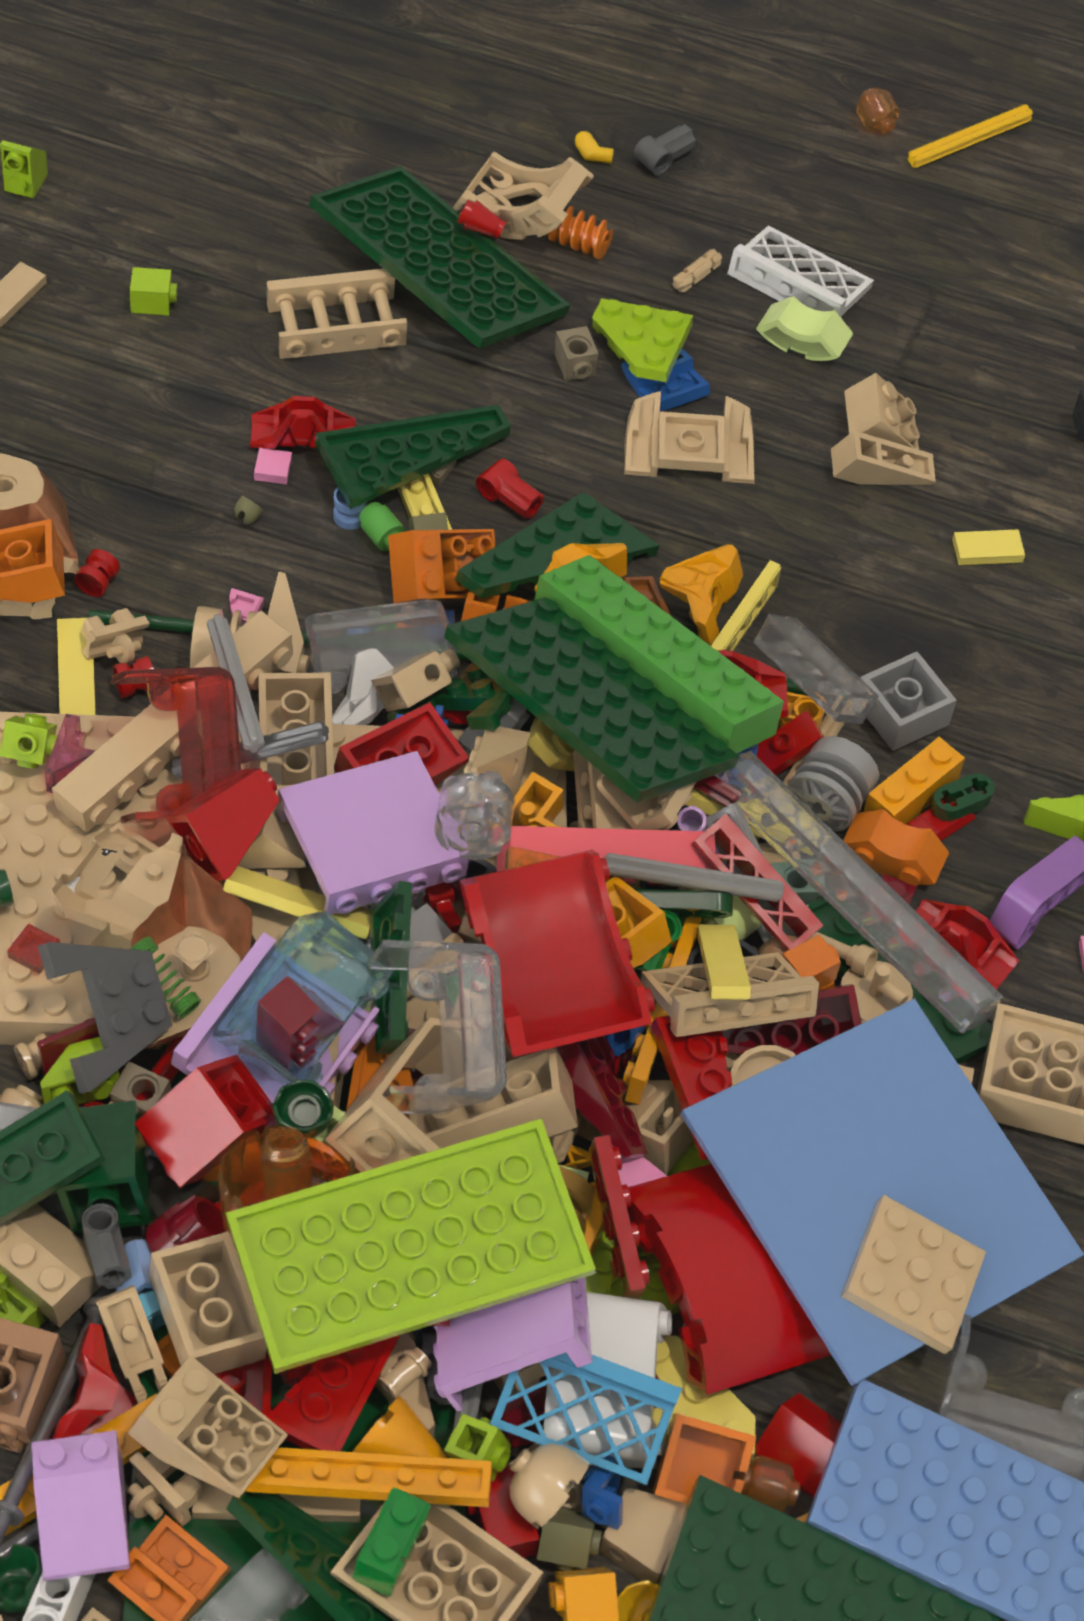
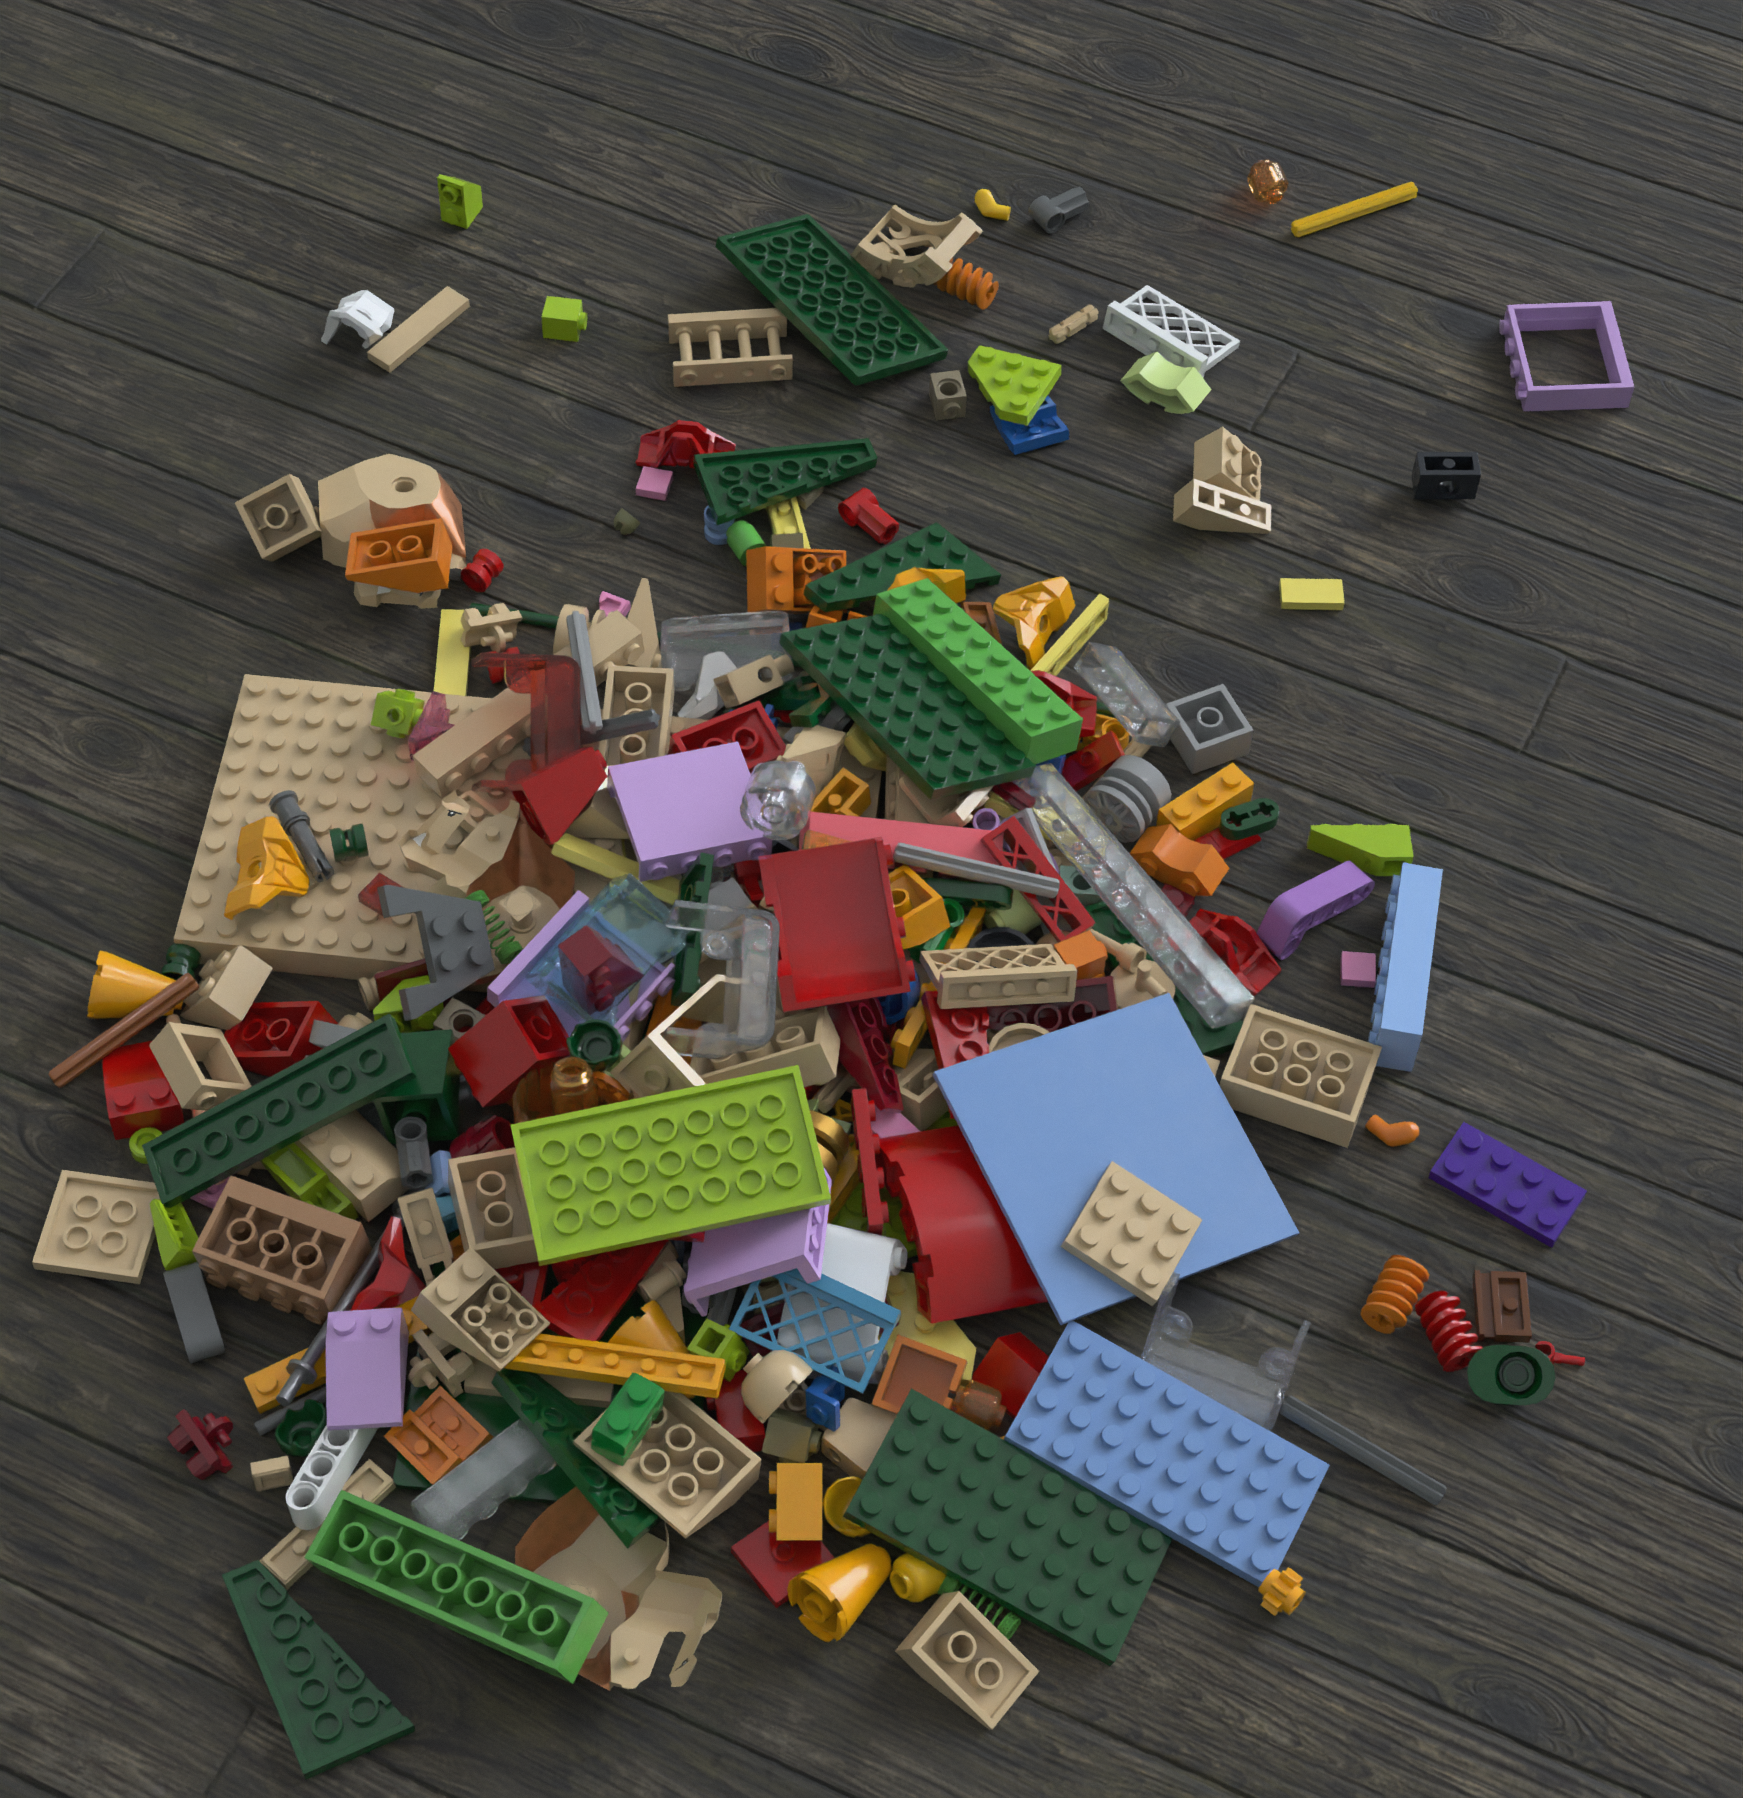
camera: 10 degrees right, 0 degrees up
red cone [457,199,506,239] -> none
tan piece [624,391,754,484] -> none
light yellow tile [697,925,751,1000] -> none

